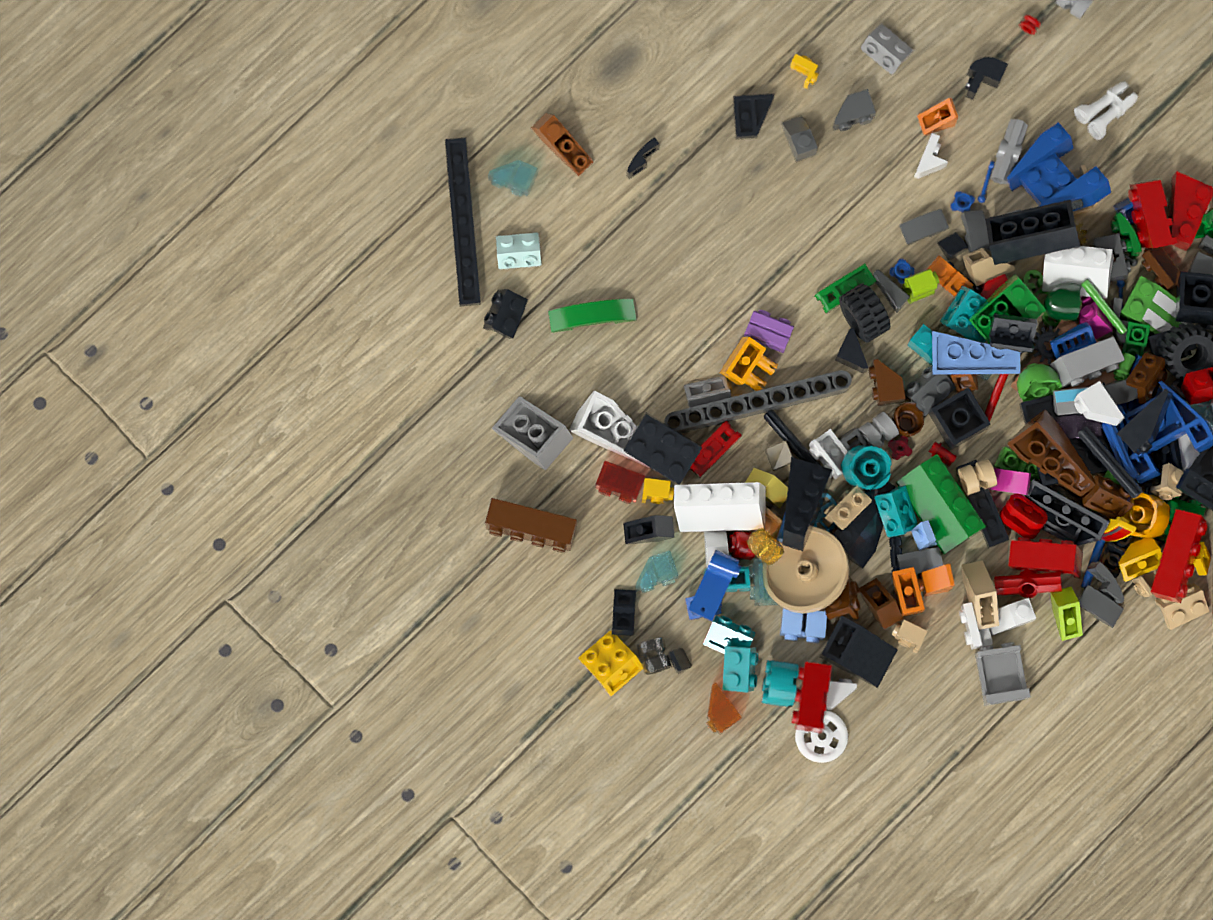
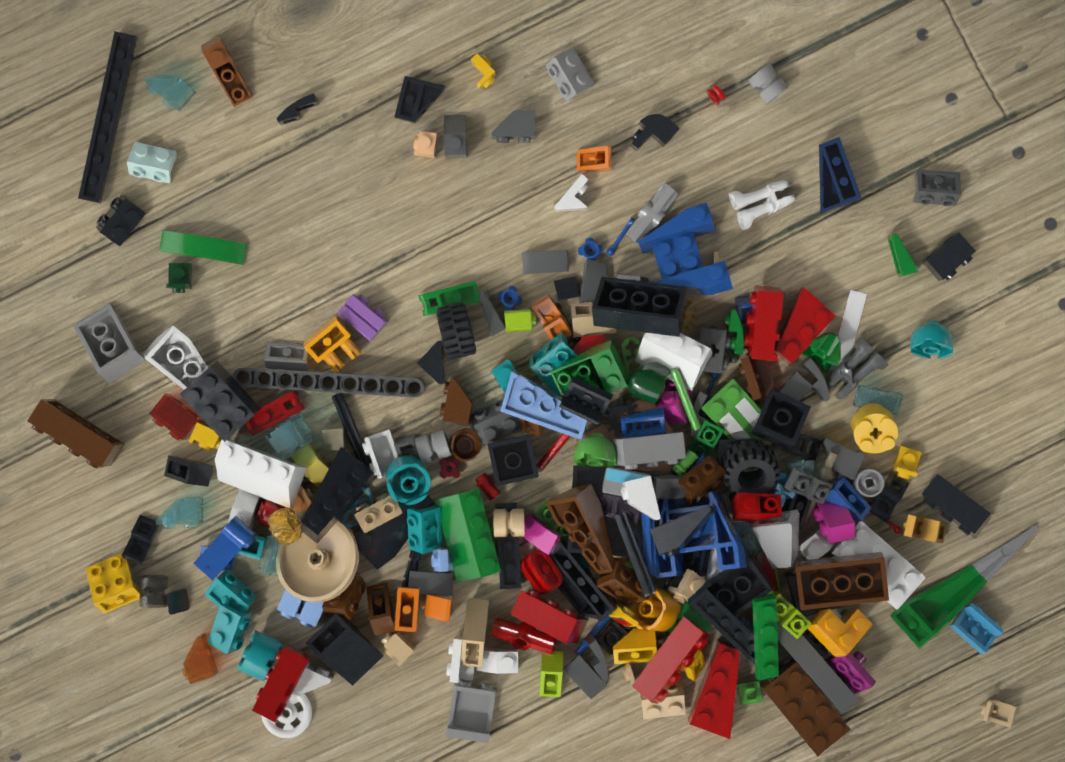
camera: 20 degrees right, 10 degrees up
none -> dark green bracket [166,263,192,293]
none -> clear light blue brick [264,412,314,460]
none -> light nougat brick [414,131,438,158]
none -> dark blue wedge [819,137,862,214]

